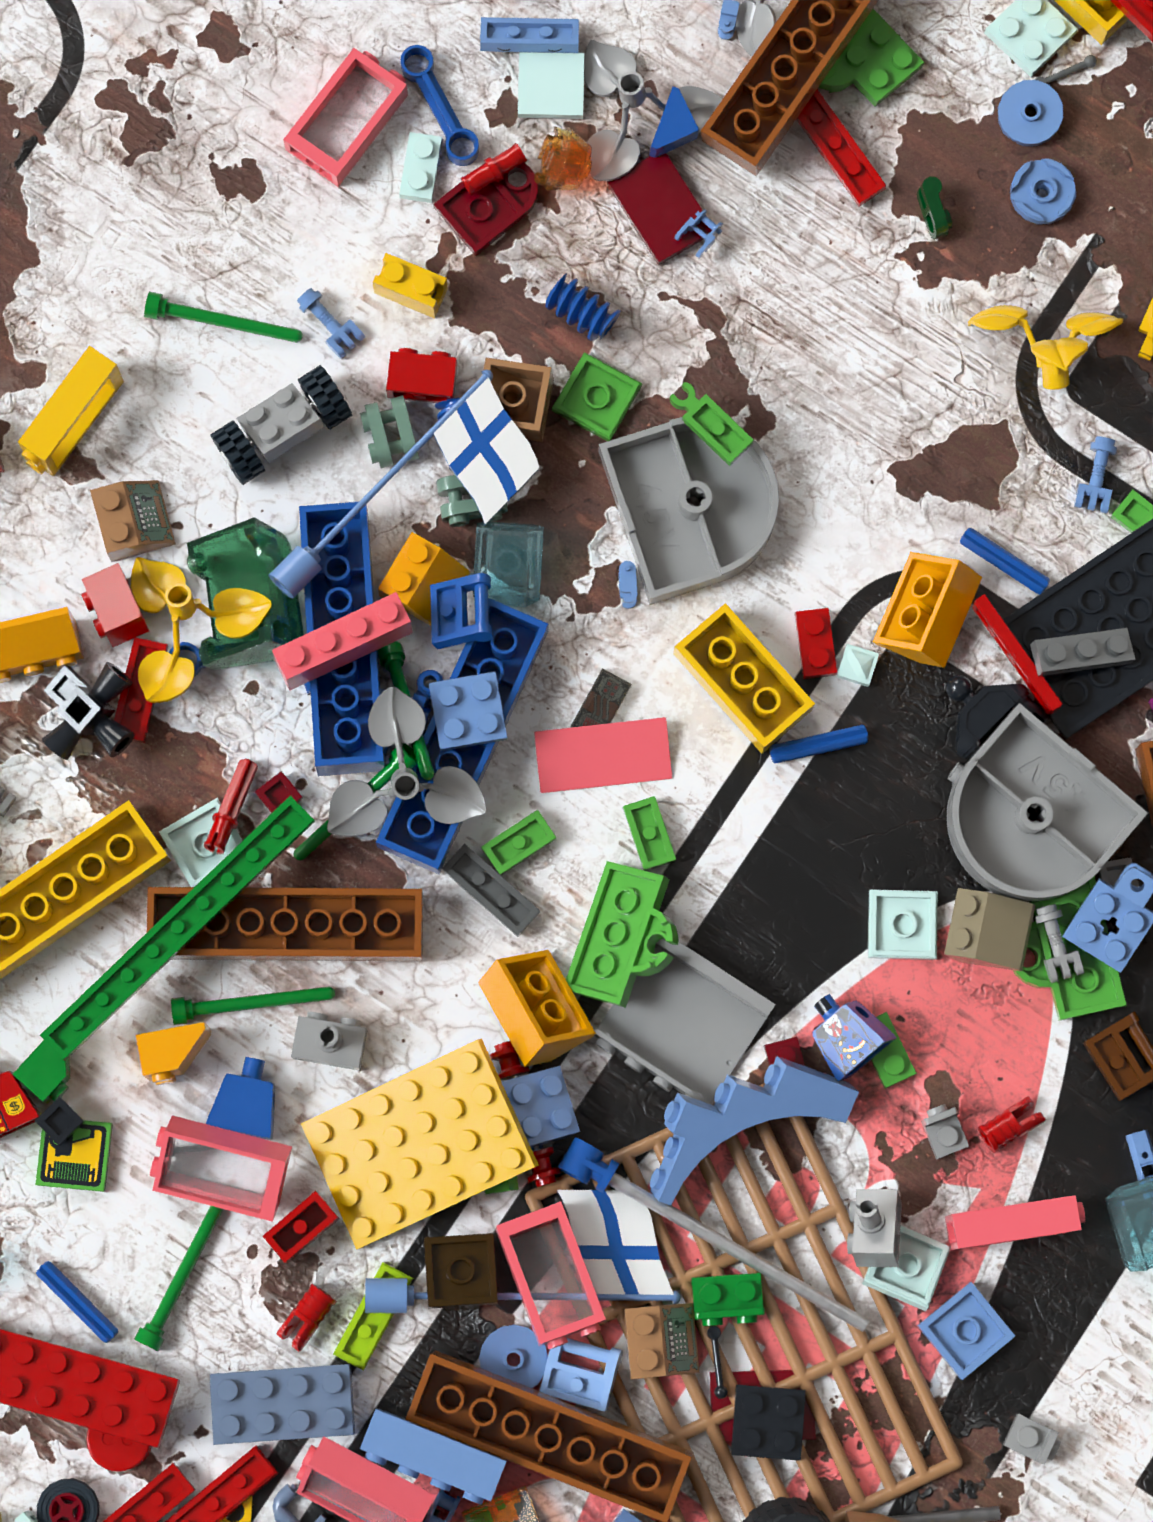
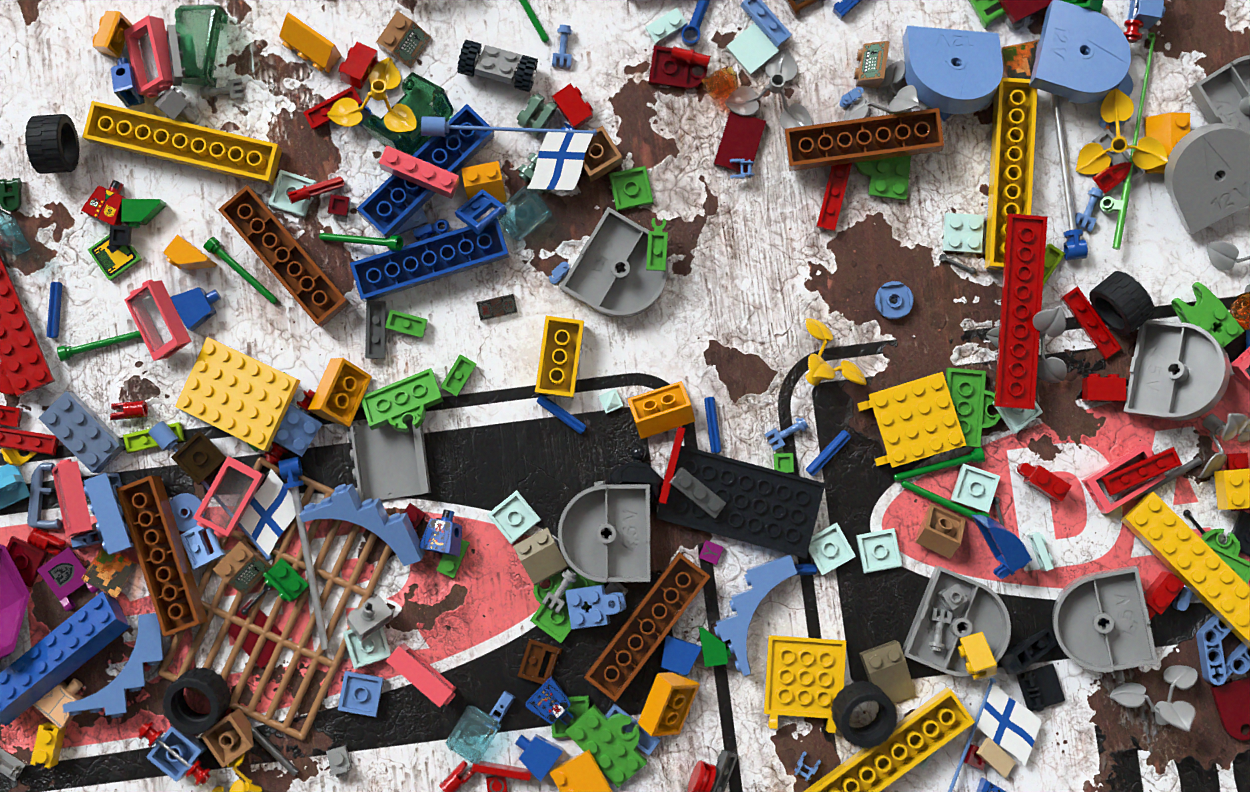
camera: 50 degrees right, 5 degrees up
green plate [40,795,315,1061] -> none
black brick [42,662,135,760] -> none
red brick [262,1191,340,1264] -> none
light grey brick [291,1012,368,1071] -> none
light grey plant [327,687,486,836] -> none
yellow brick [372,253,448,319] -> none
green piece [378,641,434,780] -> none
medium blue plate [429,671,507,751] -> none
coral sticker [534,717,672,793] -> none
blue piece [545,273,621,341] -> none
blue slope [649,86,699,158] -> none
black plate [731,1385,806,1461] -> none
red plate [794,608,837,679] -> none
dark green plate [917,176,952,240] -> none
light grey bracket [921,1104,969,1159] -> none
red hinge [978,1096,1046,1153] -> none
medium blue plate [998,80,1063,146] -> none

